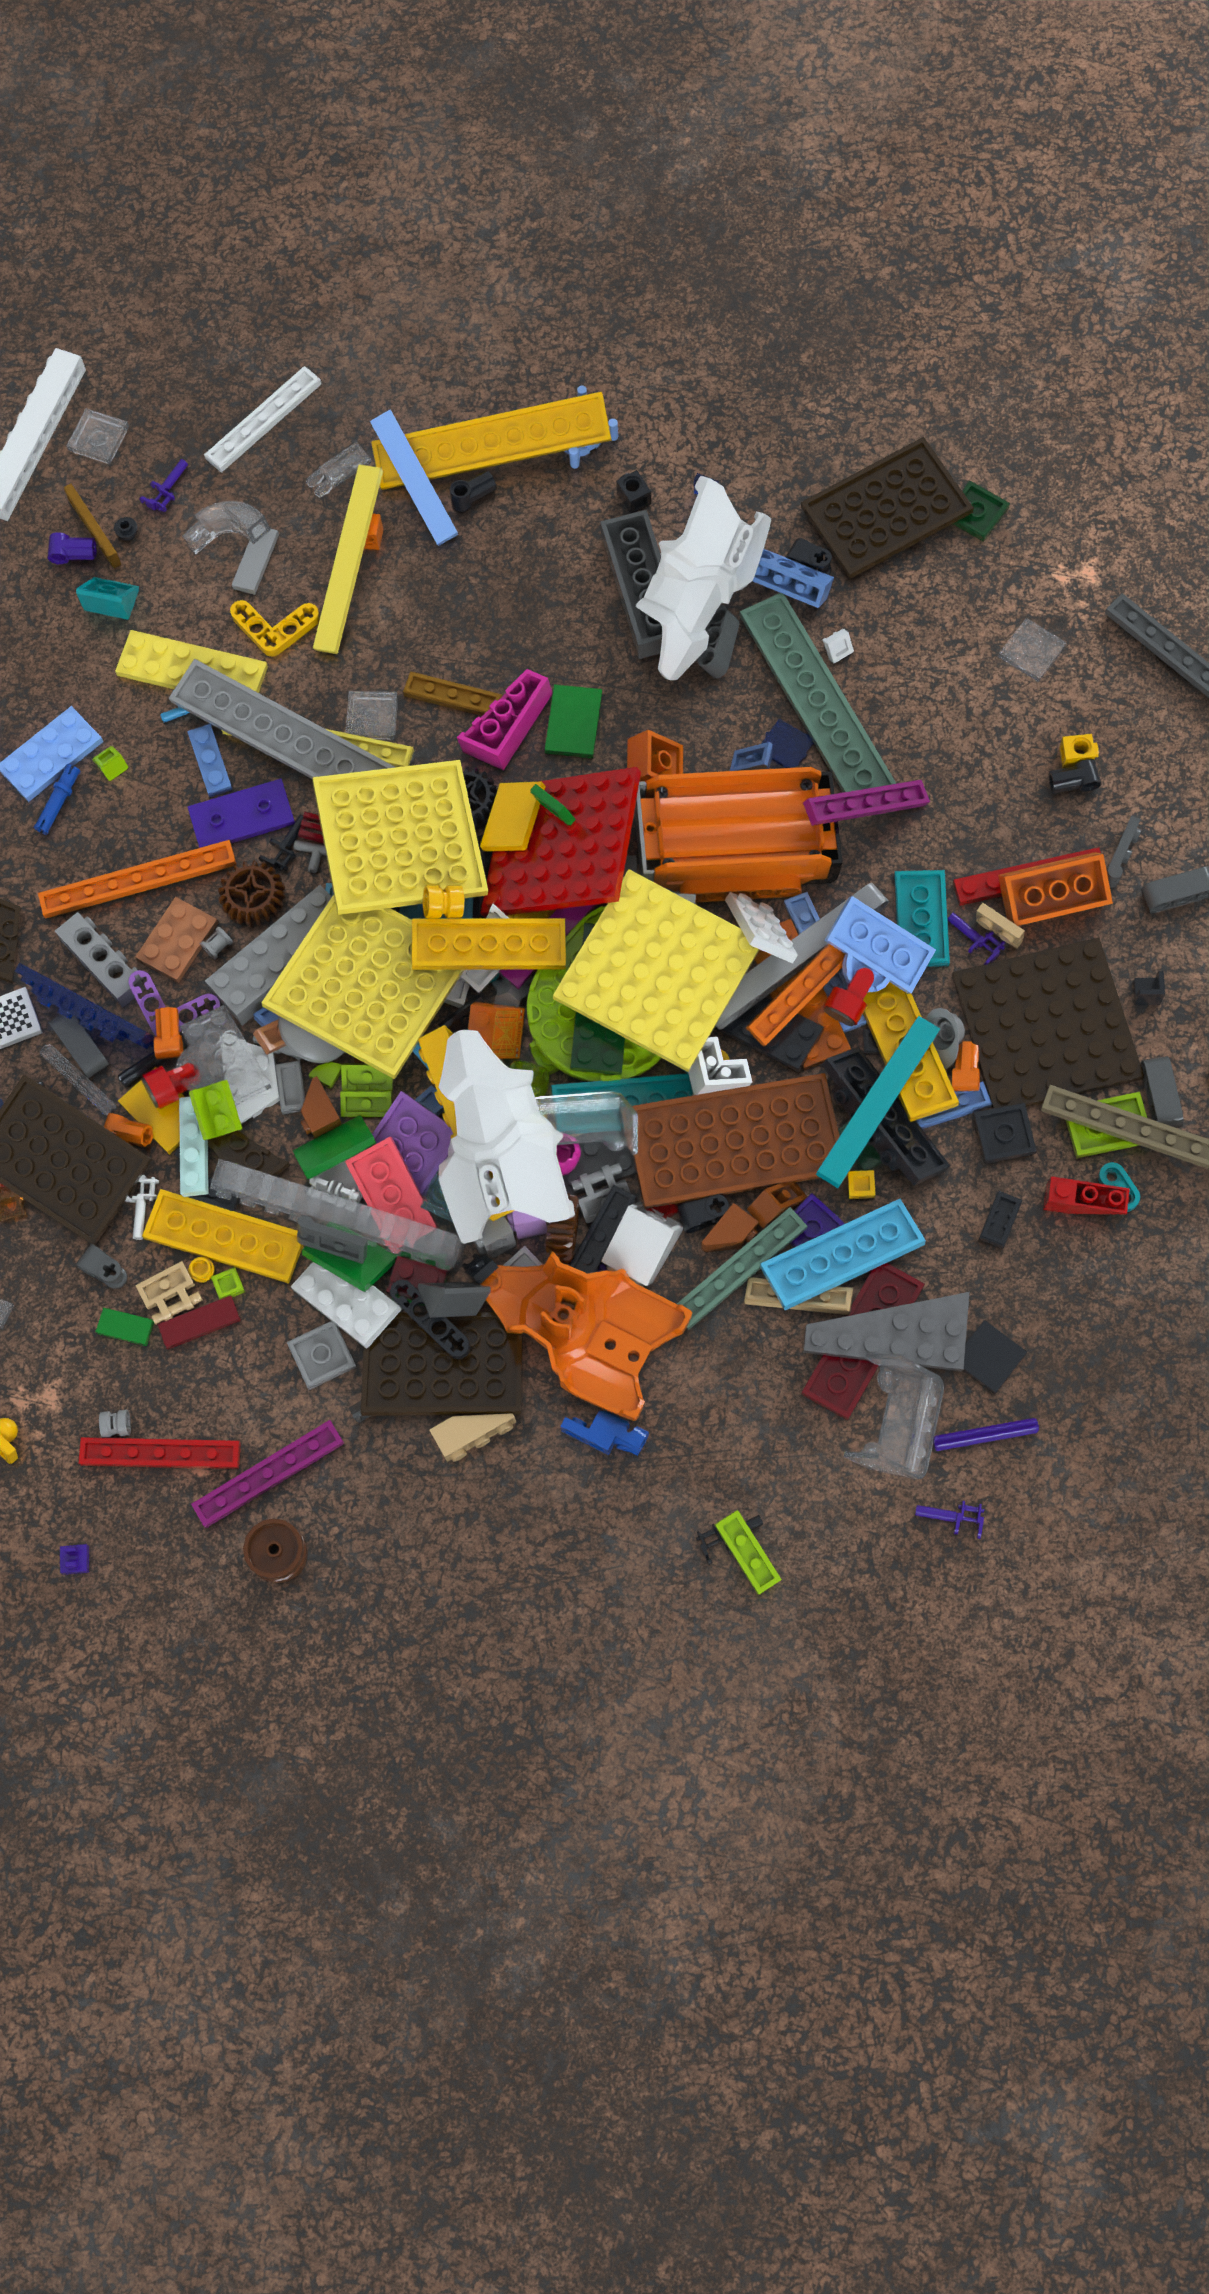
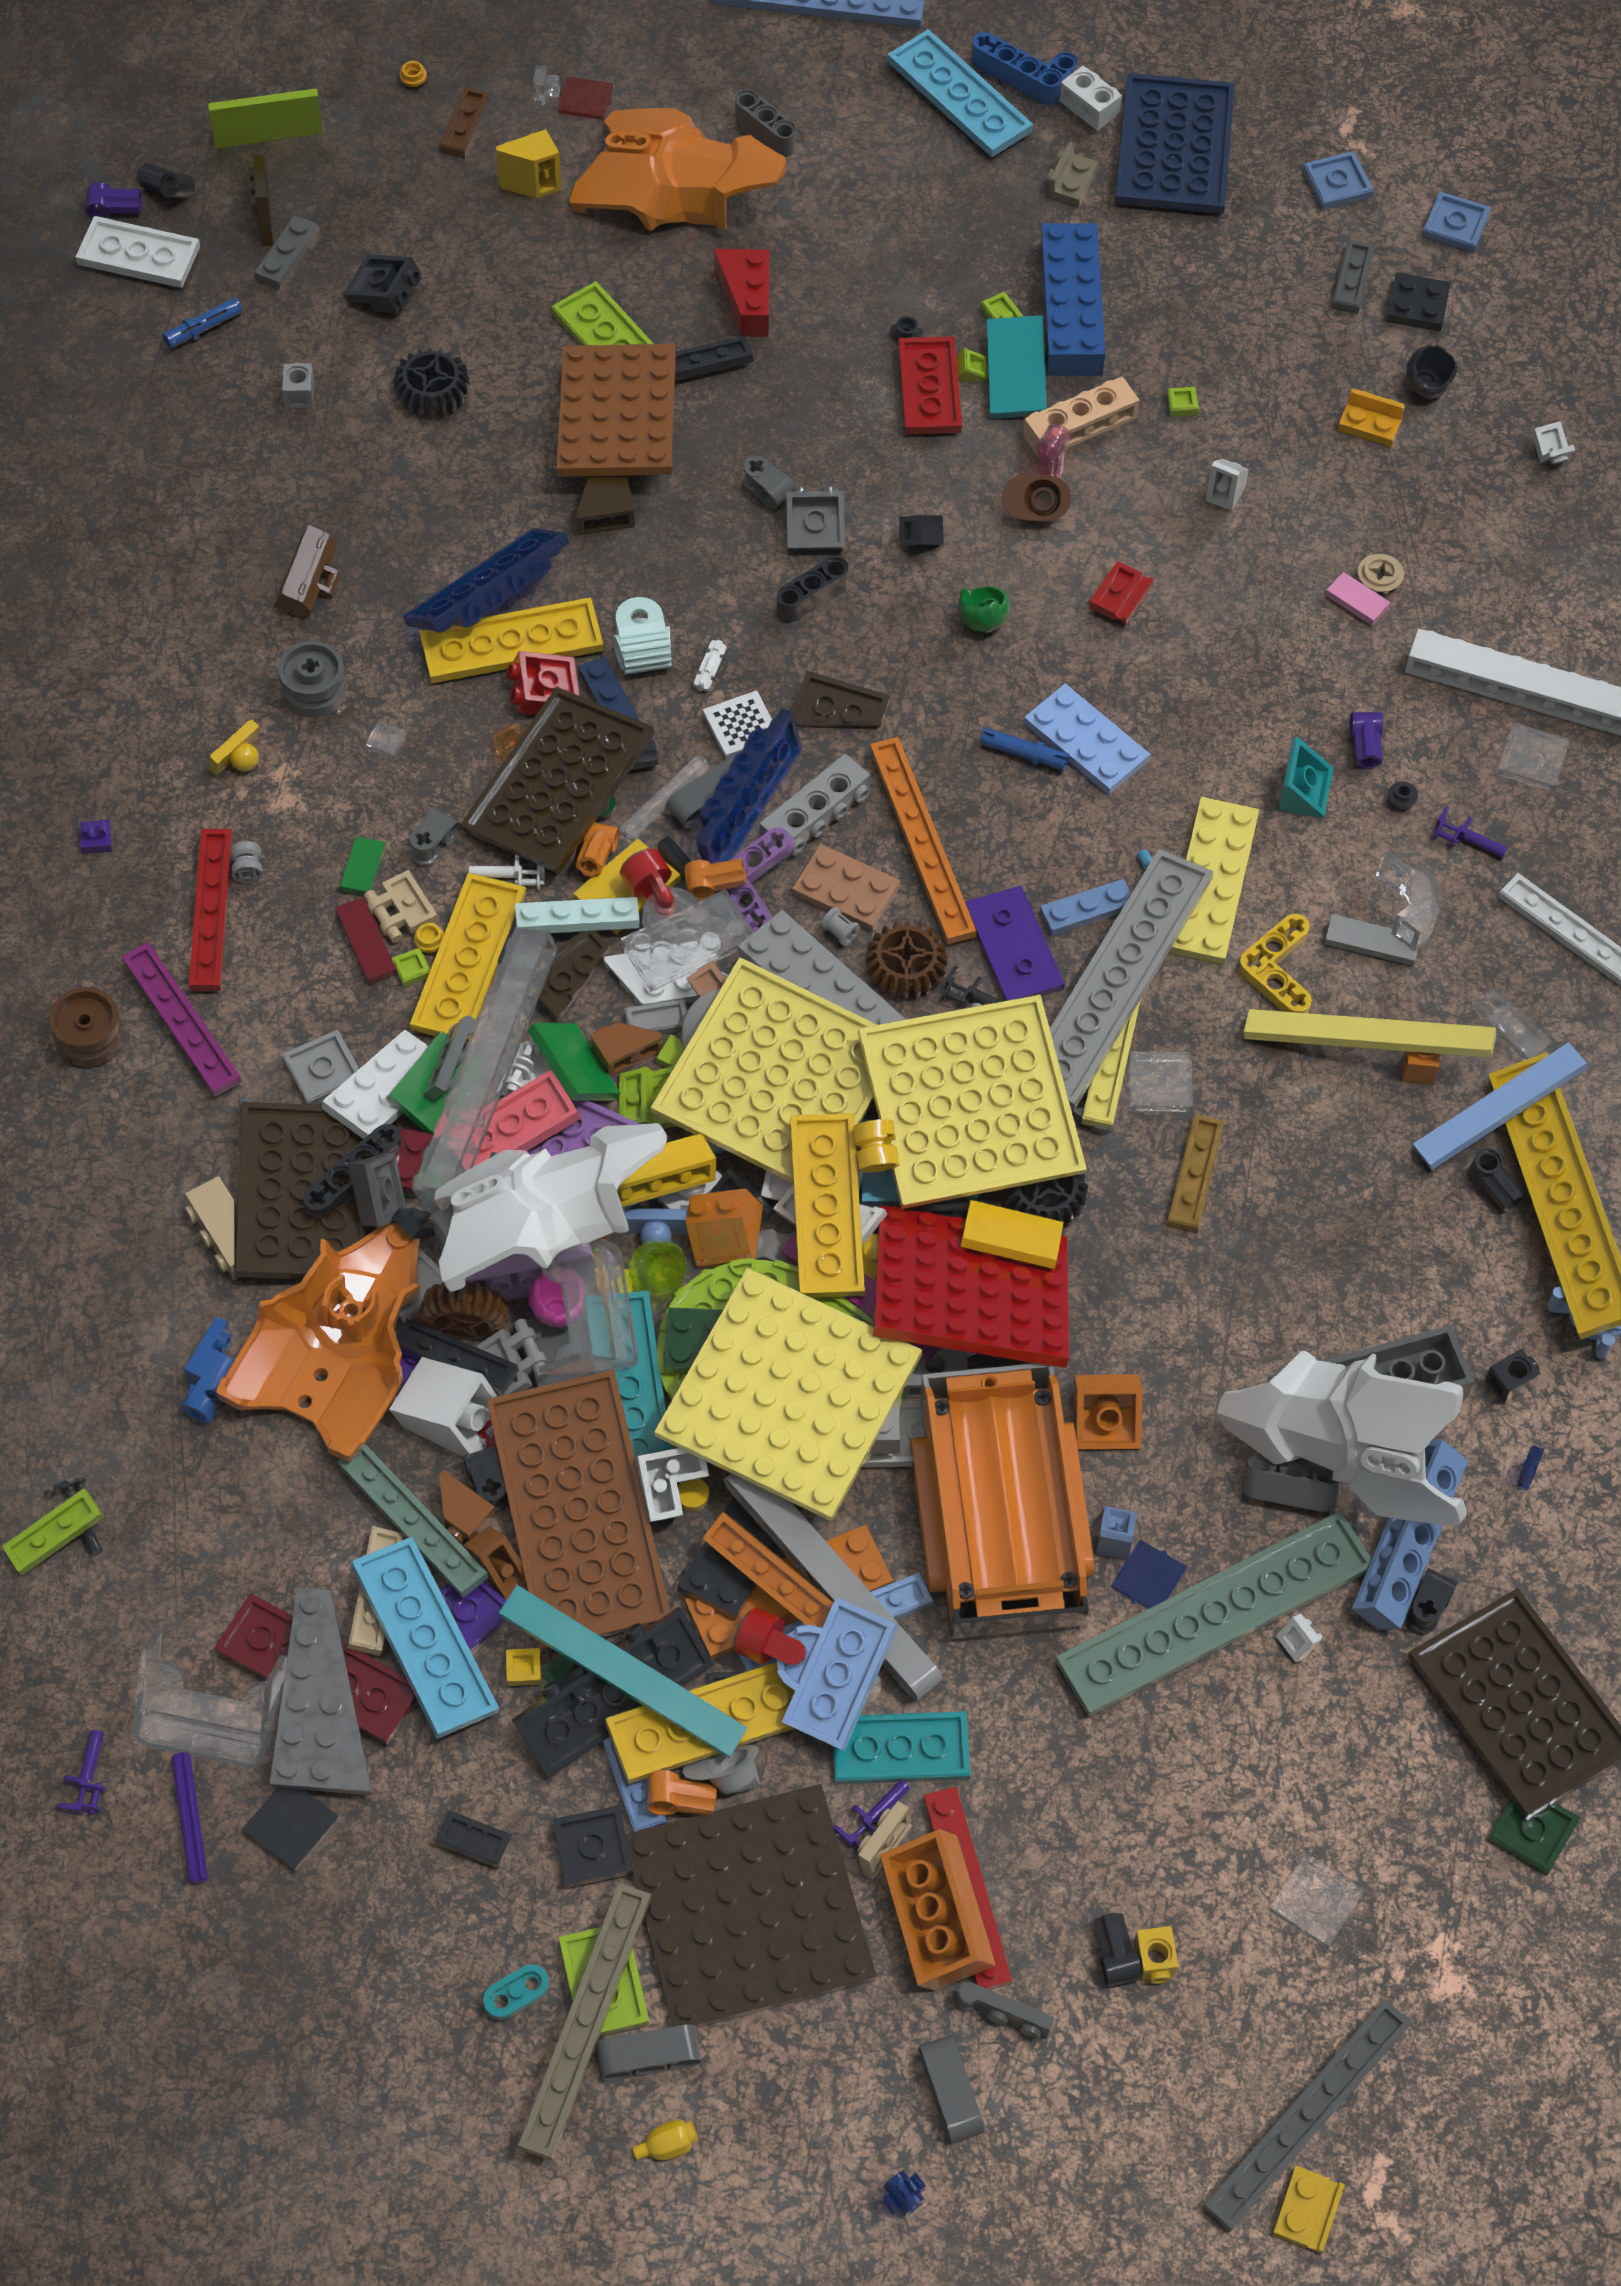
camera: 80 degrees right, 10 degrees down
pearl gold tile [64,483,122,569] -> none
lime slope [92,746,128,781] -> none
lime bracket [189,1080,242,1140] -> none
dark pink wedge [457,669,553,771] -> none
green tile [530,784,576,826] -> none
green tile [545,684,603,758] -> none
white plate [725,892,798,963] -> none
magenta plate [803,780,930,826] -> none
red slope [1043,1176,1130,1214] -> none
black panel [1133,971,1165,1005] -> none

